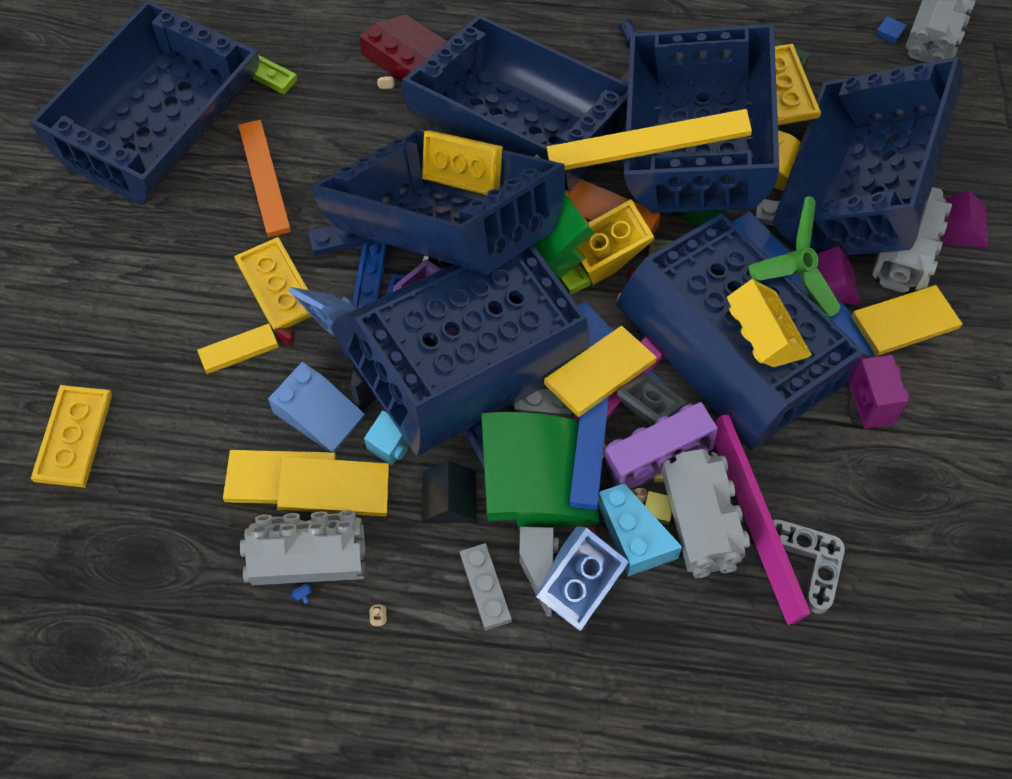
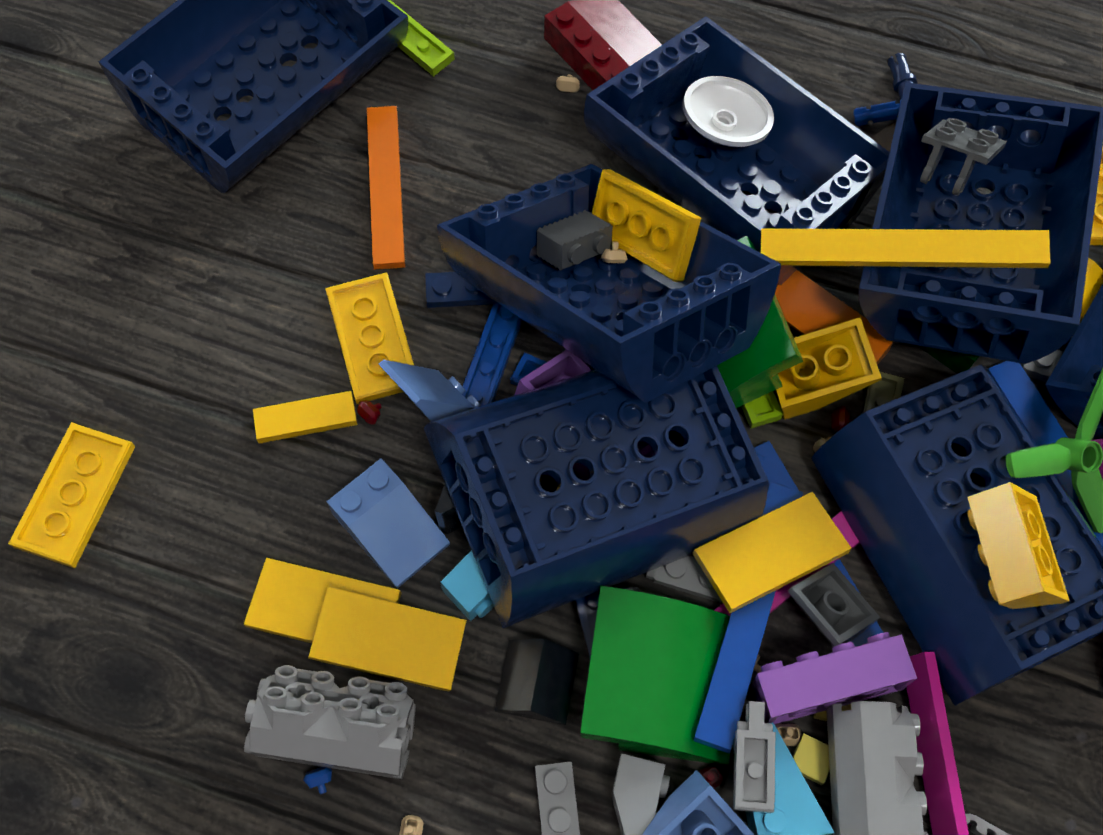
camera: 10 degrees right, 5 degrees up
none -> dark grey brick [537,210,613,271]
none -> tan rock [601,241,628,263]
none -> white dish [683,76,774,147]
none -> light grey hinge [733,701,776,813]
none -> blue axle [854,100,901,126]
none -> dark grey plate [920,118,1007,196]

